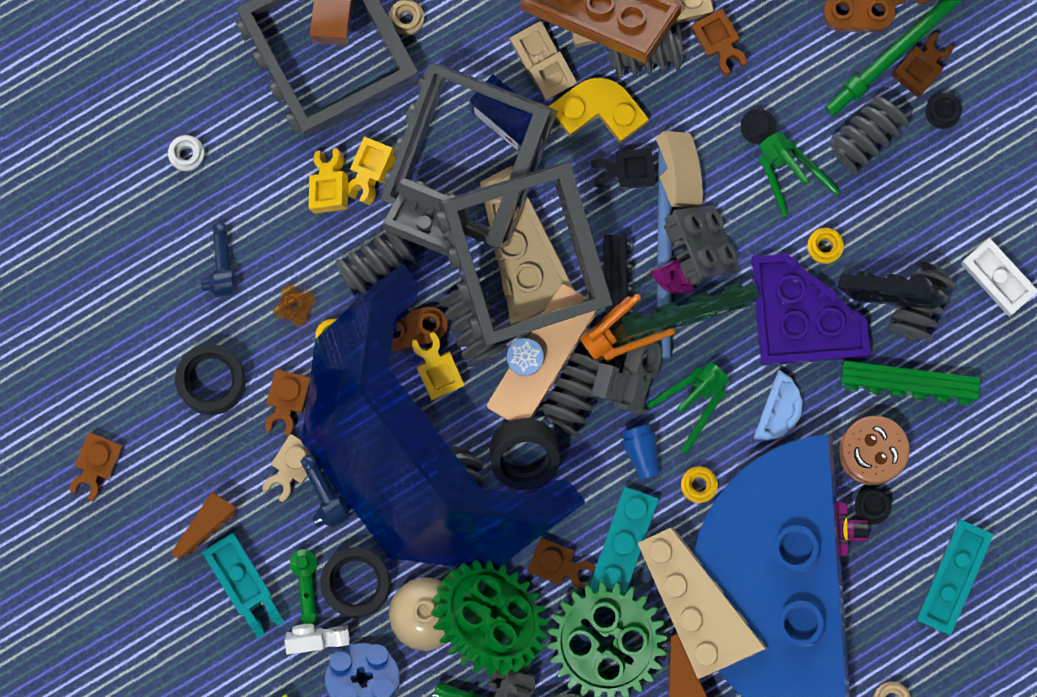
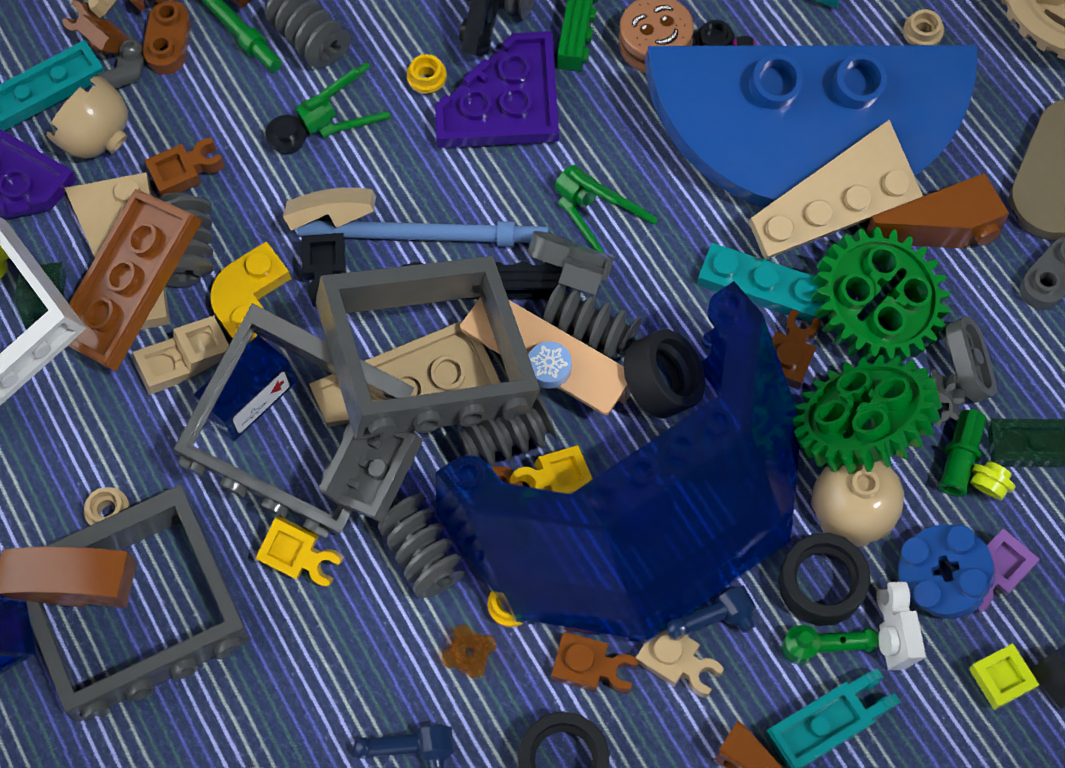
camera: 85 degrees left, 15 degrees down
yellow plate [309,148,348,214] -> none
orange plant [579,294,675,362] -> none
clear green plate [613,283,760,346] -> none
blue cone [620,423,660,480] -> none
magenta tile [651,258,695,294] -> none
dark grey hinge [664,205,741,286] -> none
yellow plate [681,466,718,503] -> none
light blue tile [753,370,803,441] -> none

